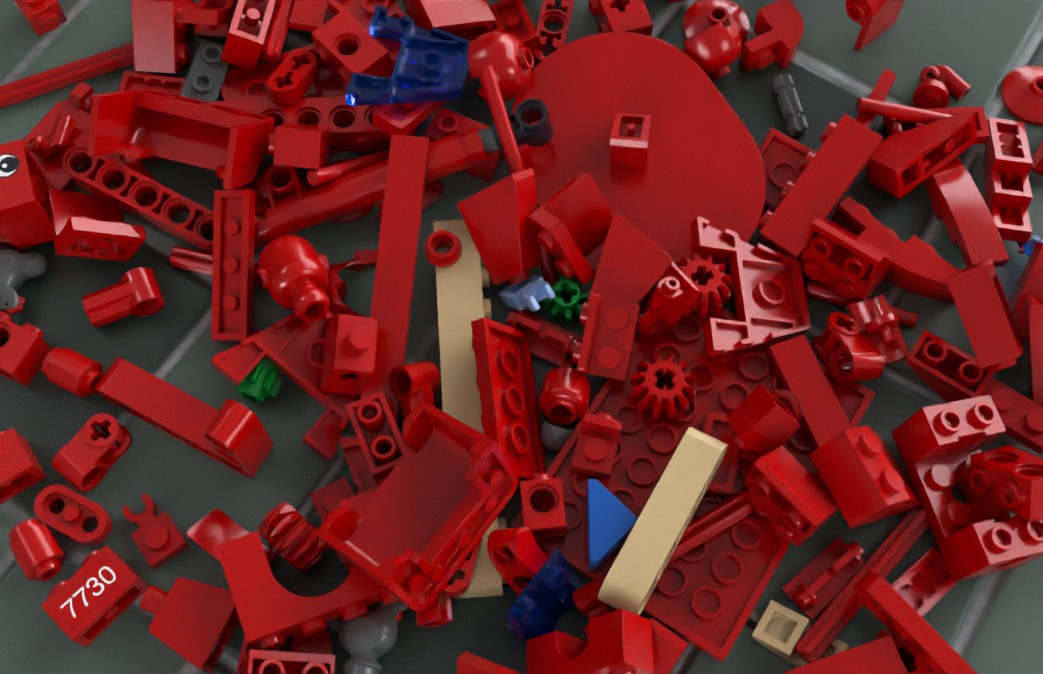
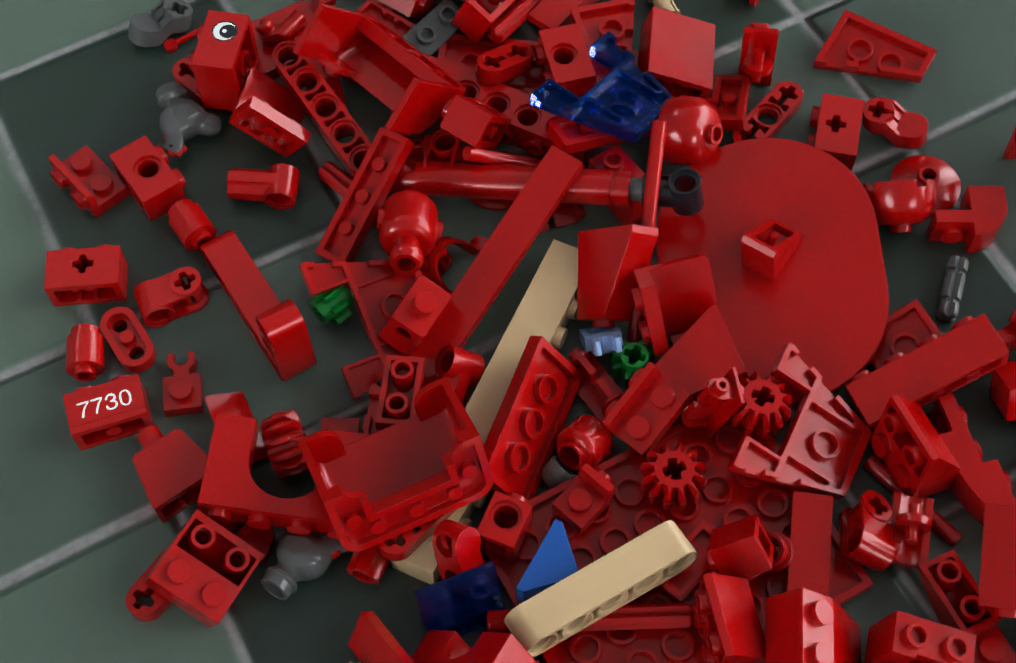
camera: 30 degrees right, 5 degrees down
red plate [424,230,462,267] -> none

